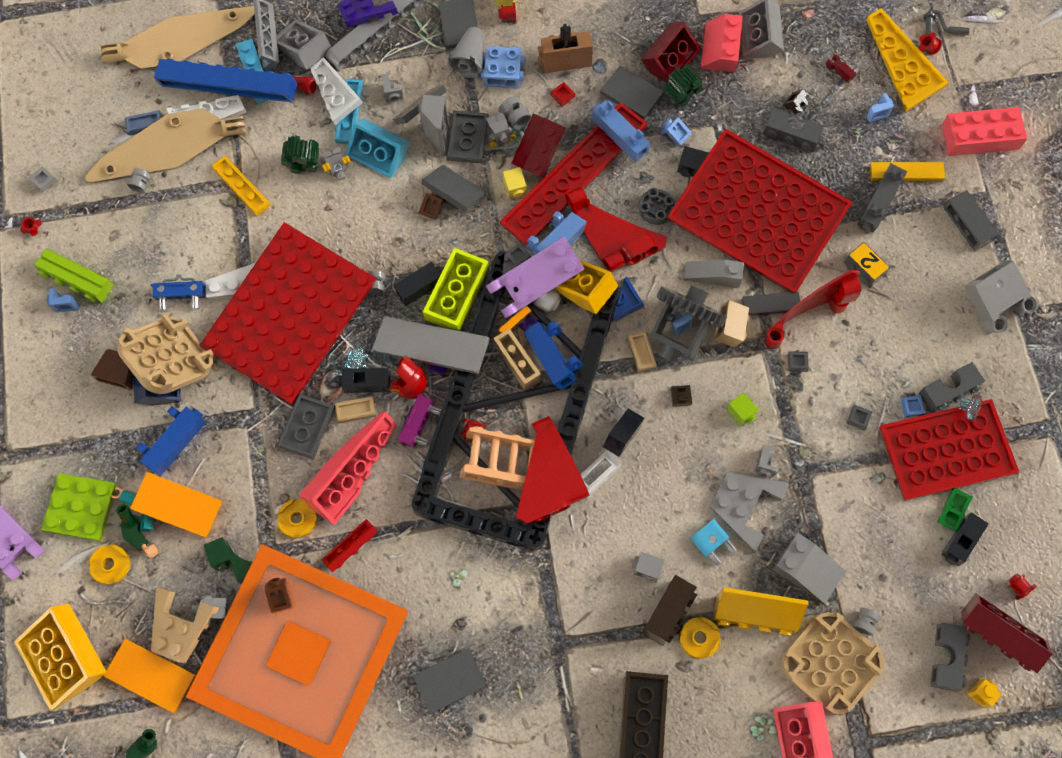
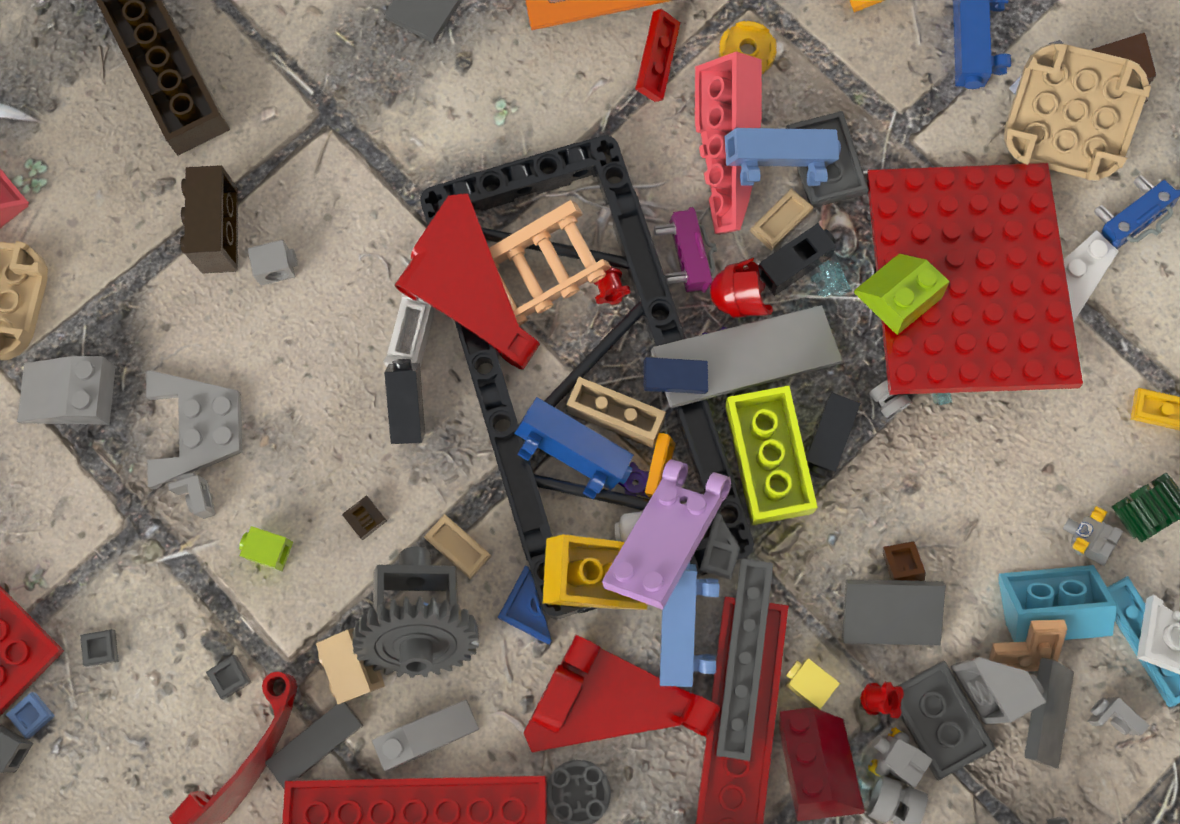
camera: 150 degrees right, 5 degrees up
yellow tile [679,617,721,659] -> none
medium azure piece [690,519,737,566] -> none
yellow slope [713,587,808,636] -> none
none -> dark blue tile [643,357,708,394]
none -> dark grey plate [716,558,773,761]
none -> medium blue brick [724,128,841,186]
none -> lime slope [854,253,950,335]
none -> red brick [860,682,904,719]
none -> light nougat tile [989,619,1068,671]

